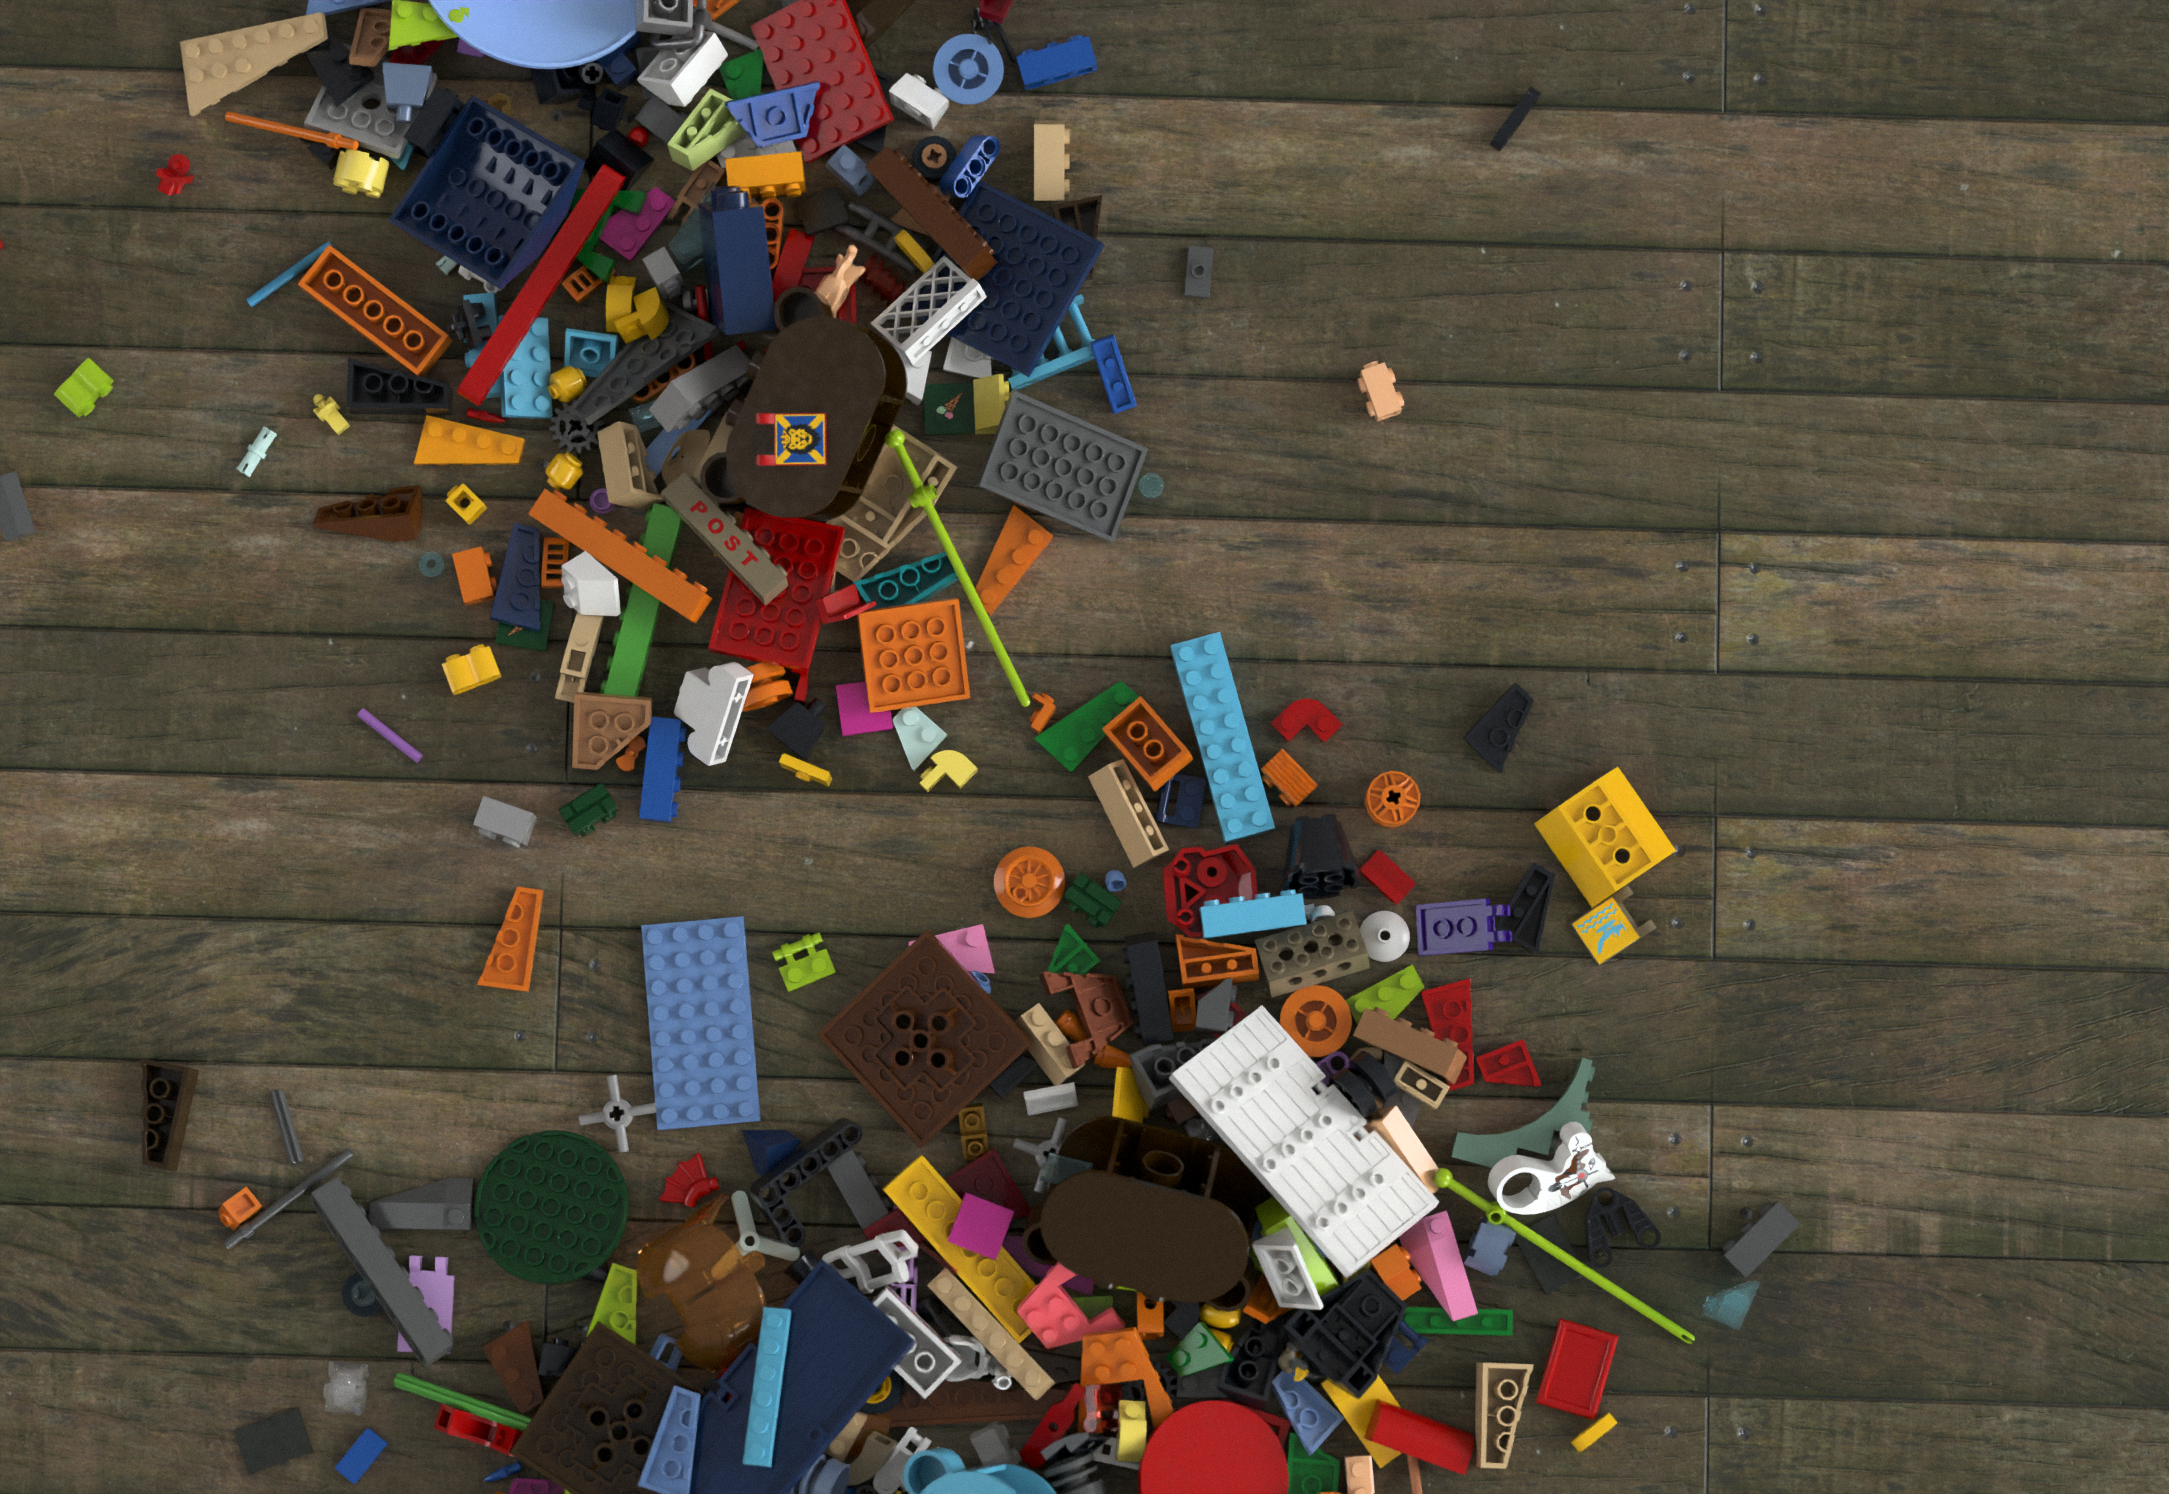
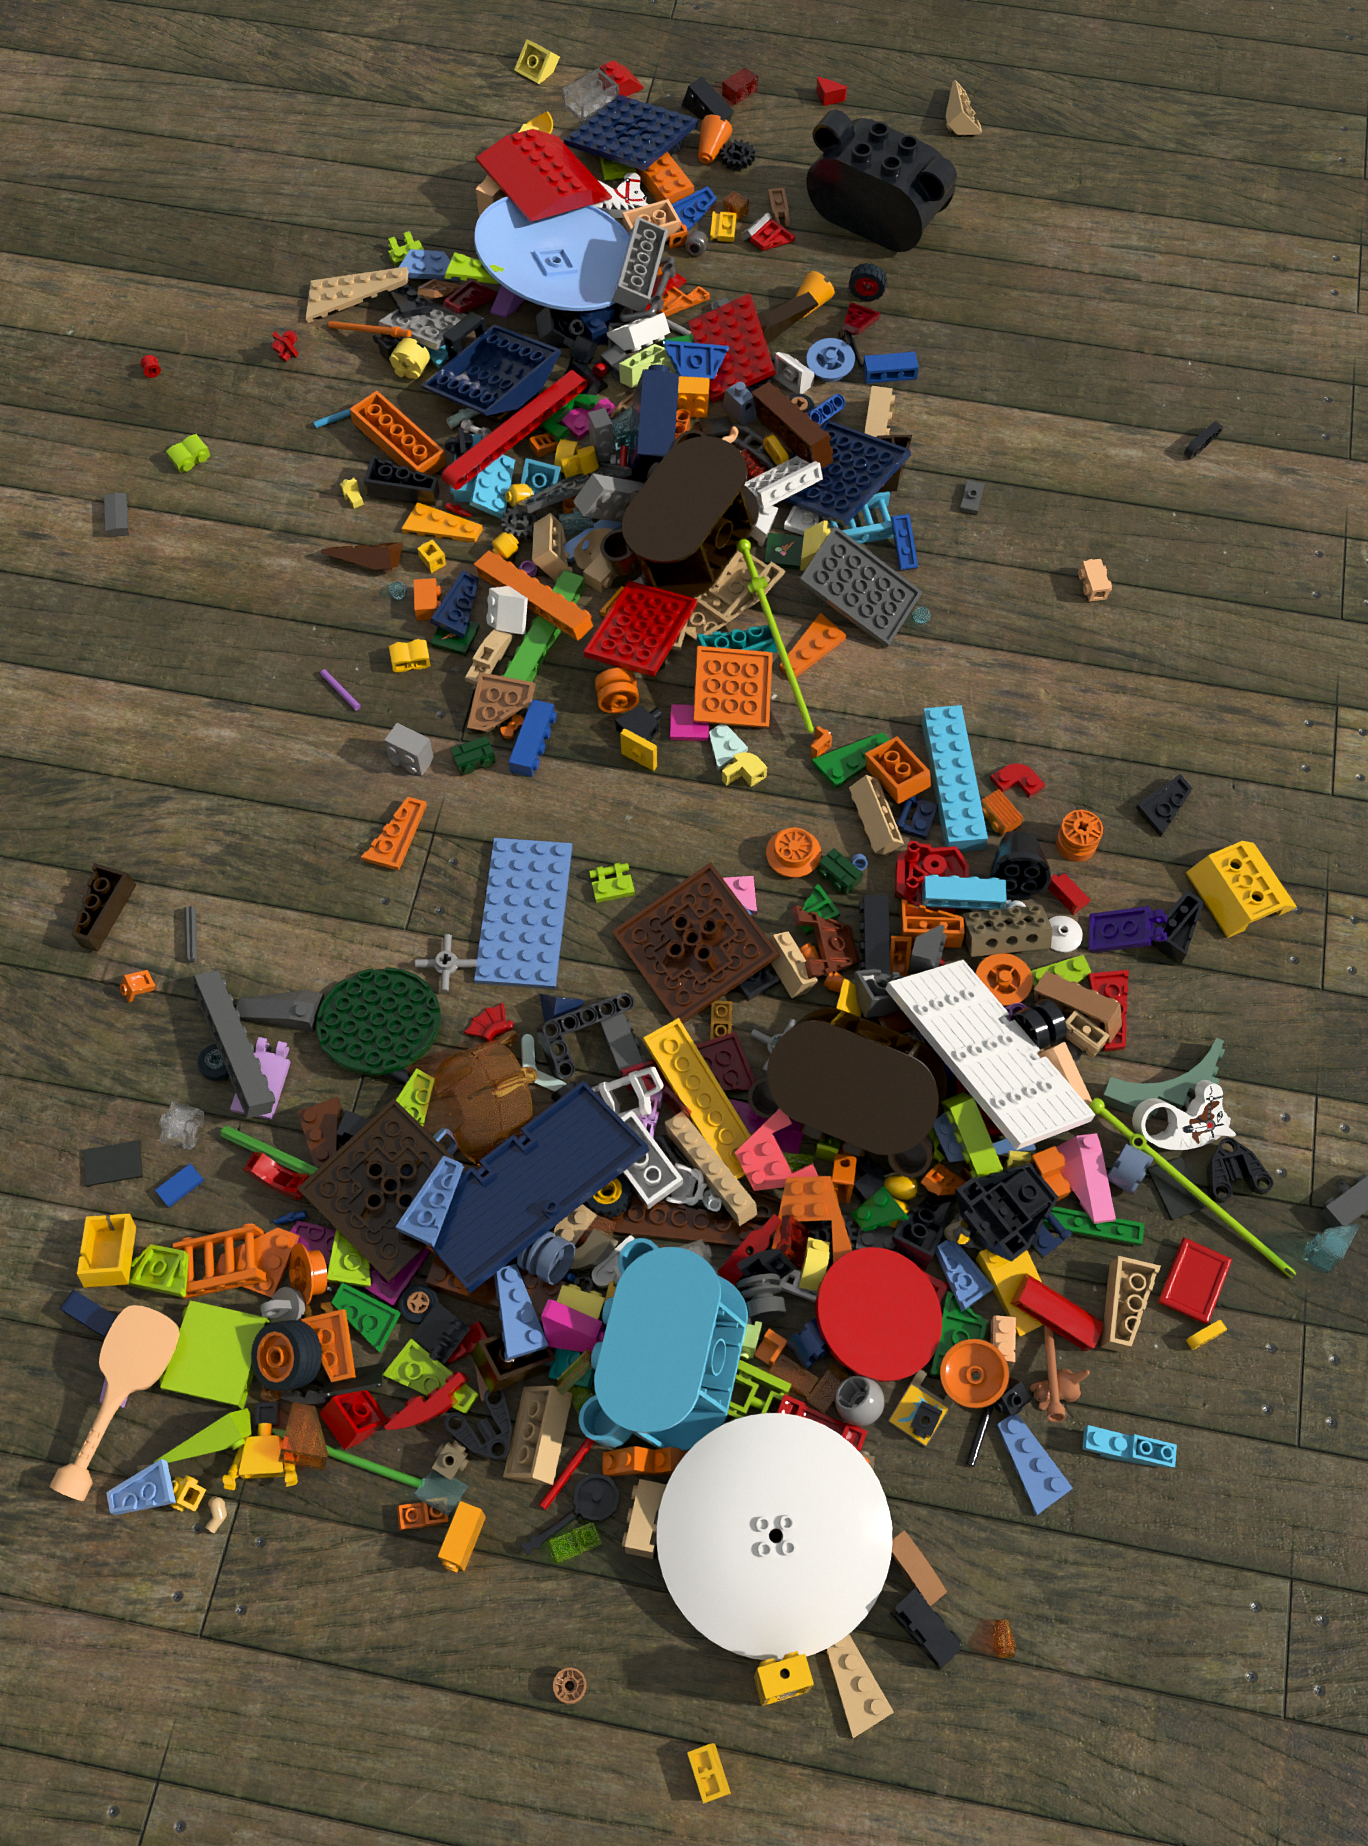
camera: 10 degrees right, 20 degrees down
dark grey bar [223,1148,354,1250] -> none
light aqua pin [236,426,277,477] -> none
sand blue torso [383,62,433,124] -> none
orange slope [541,537,570,589] -> none
dark tan brick [661,472,788,606] -> none
white brick [674,662,754,766] -> none
medium azure plate [743,1307,791,1467] -> none
flag [756,413,827,466] -> none
red slope [791,669,809,704] -> none
red panel [815,584,876,624] -> none
dark pink tile [947,1192,1014,1260] -> none
white tile [1024,1082,1078,1116] -> none
white slope [1252,1227,1323,1310] -> none
red wing [1475,1039,1541,1087] -> none
flag [1570,885,1657,966] -> none

